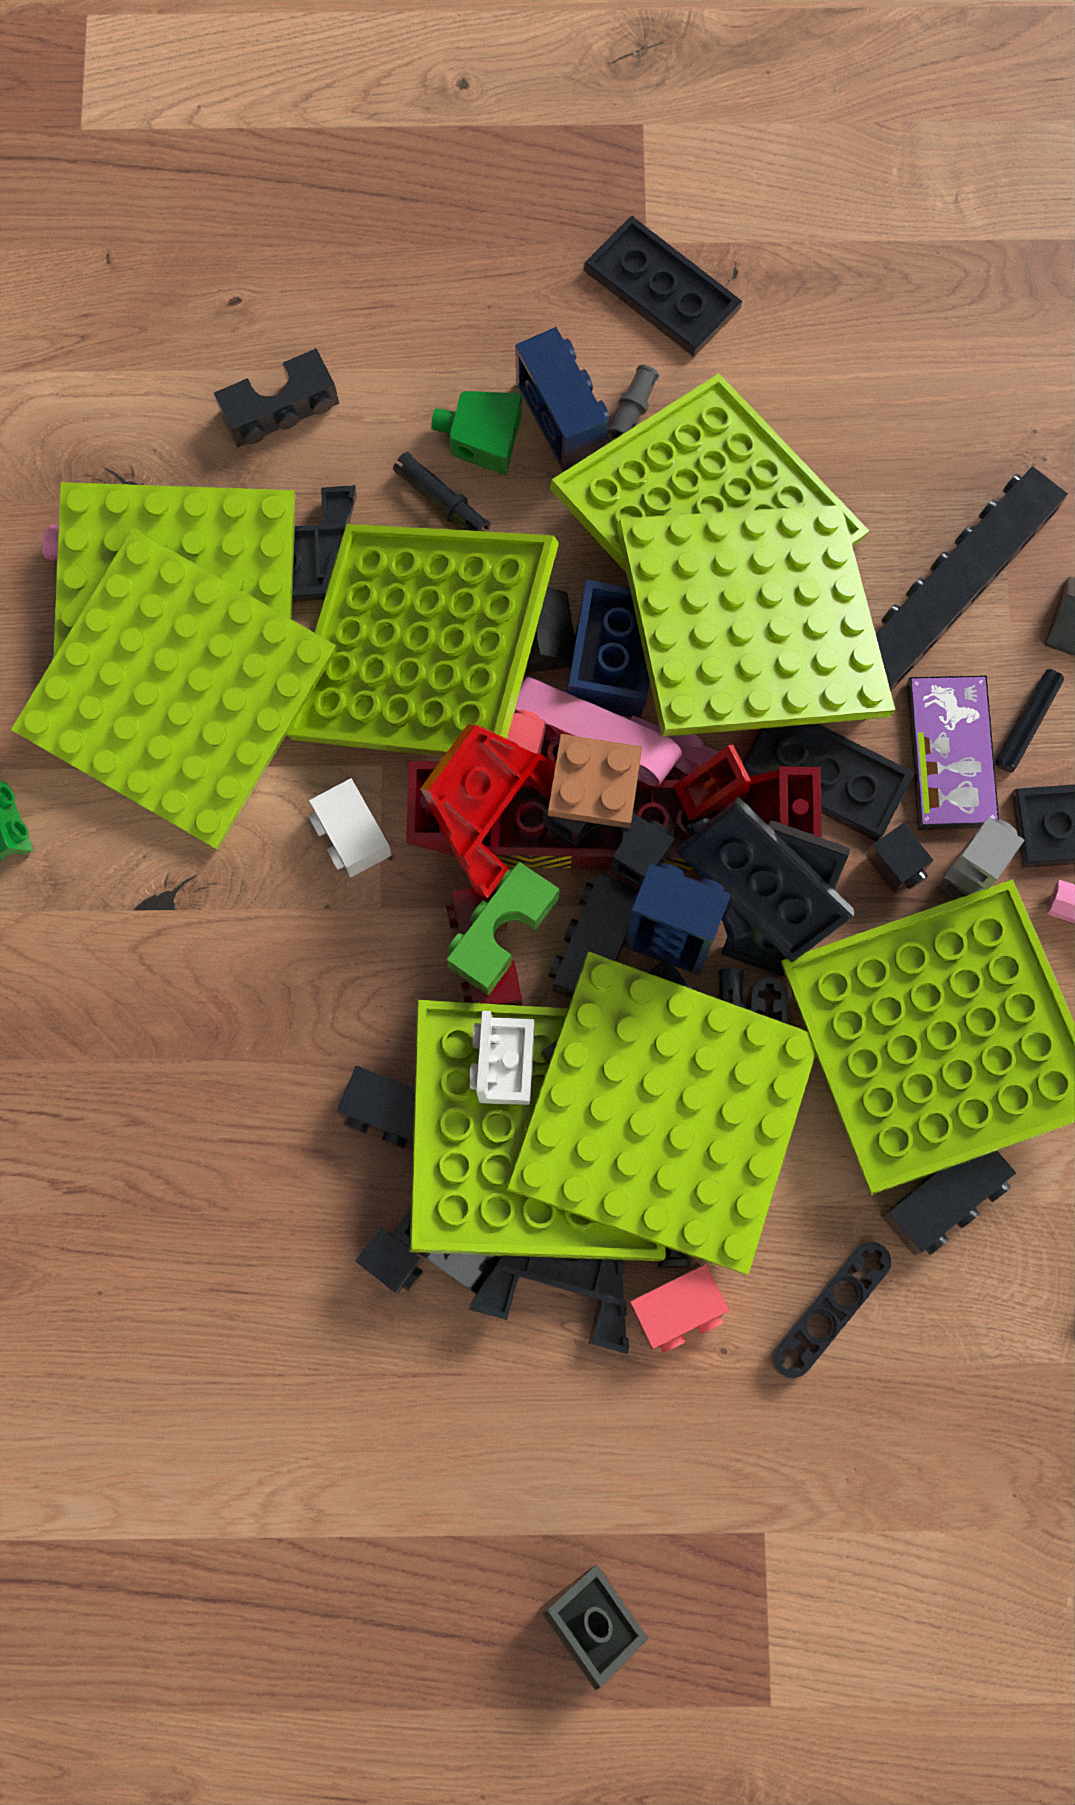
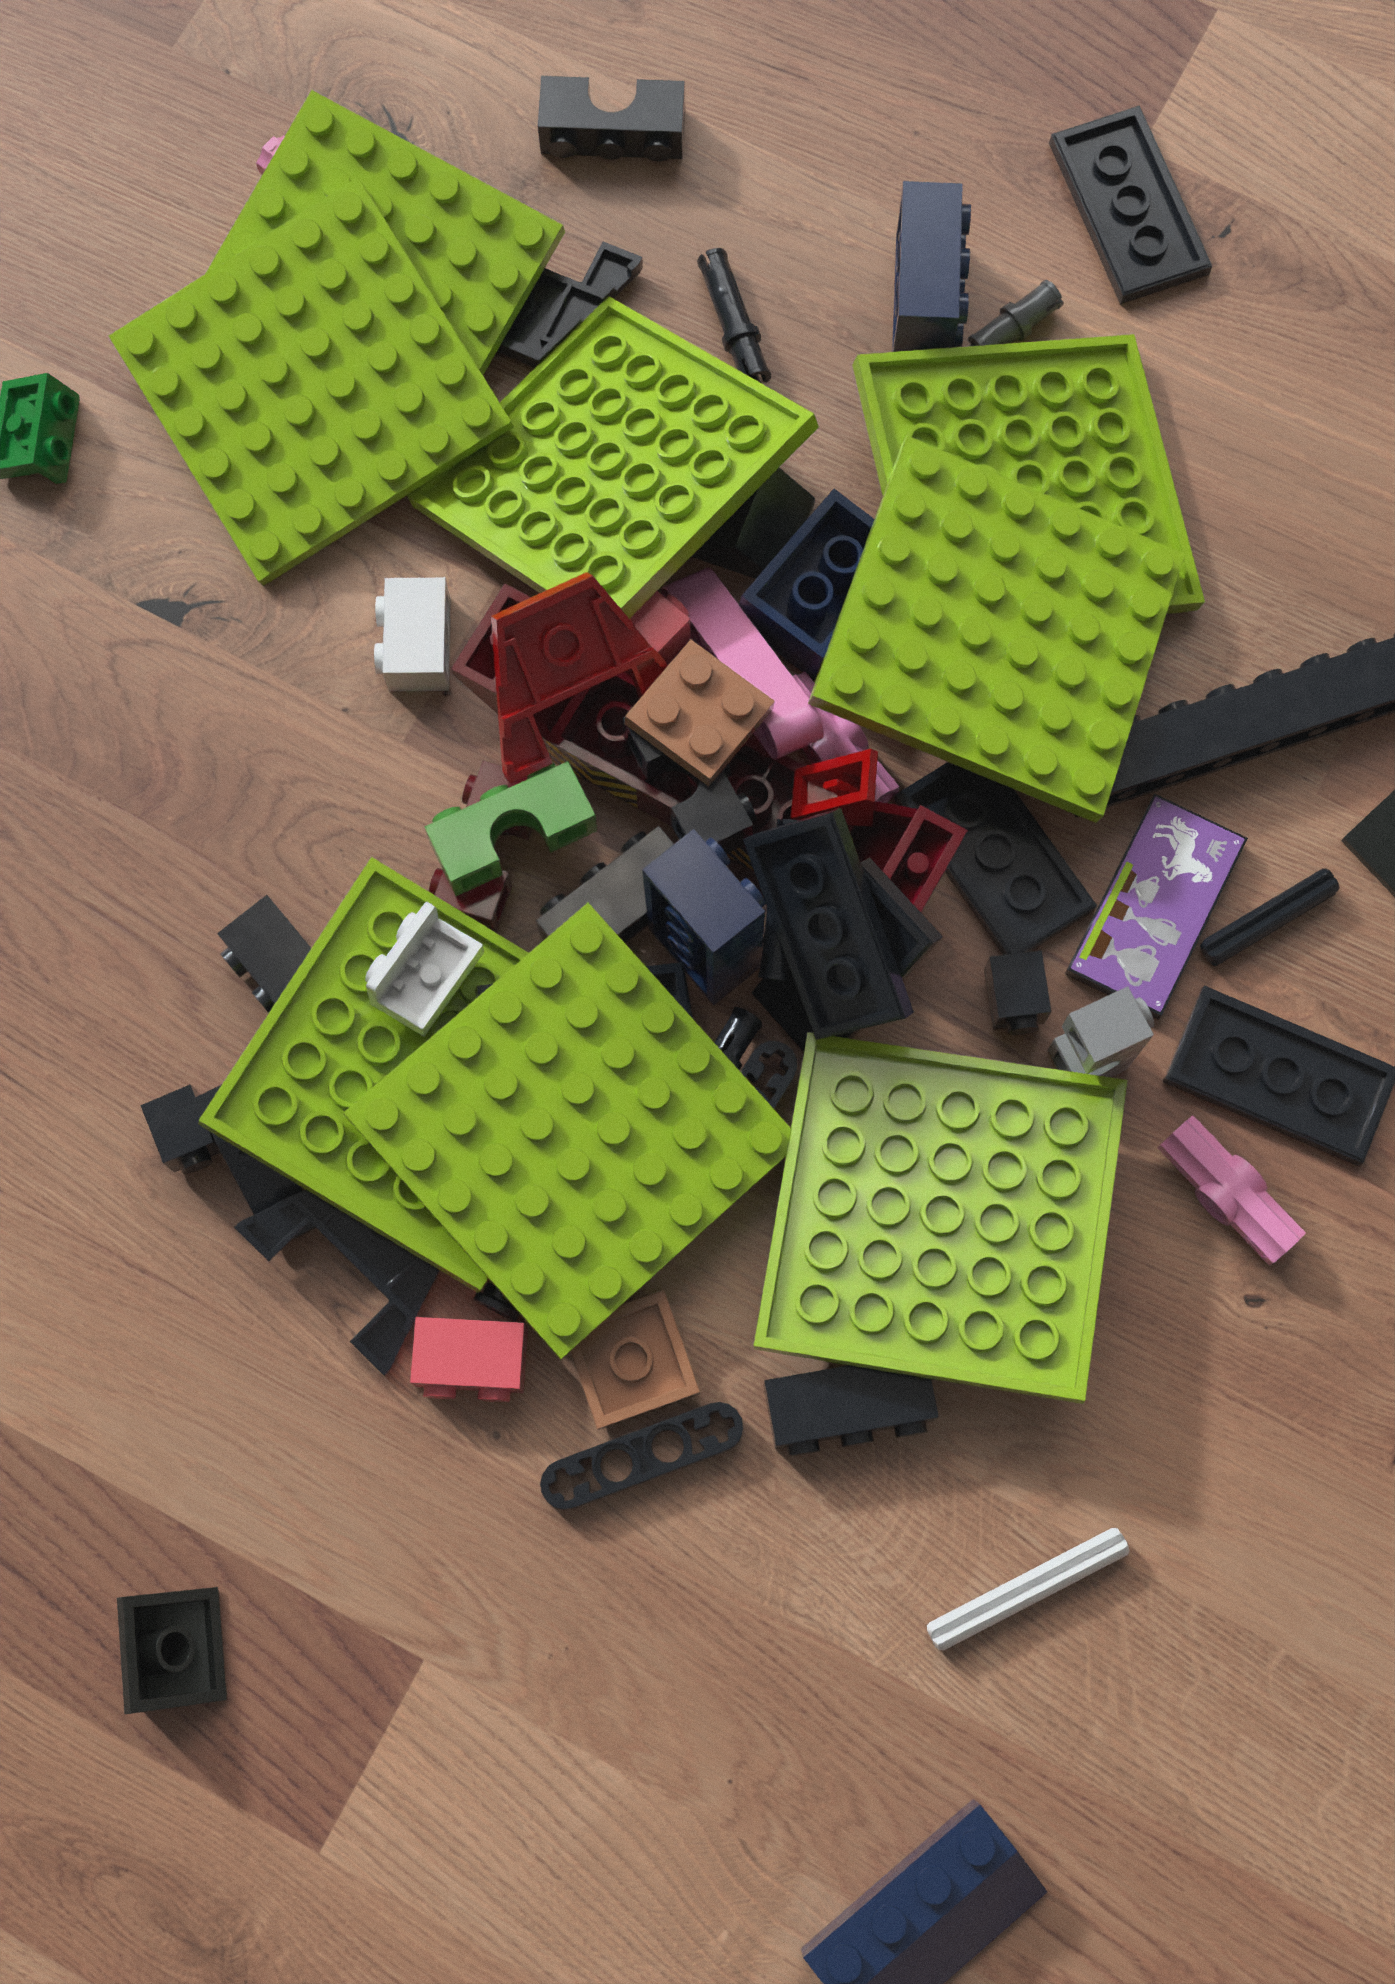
camera: 30 degrees right, 0 degrees up
green torso [431,391,522,475] -> none
none -> nougat plate [571,1290,700,1430]

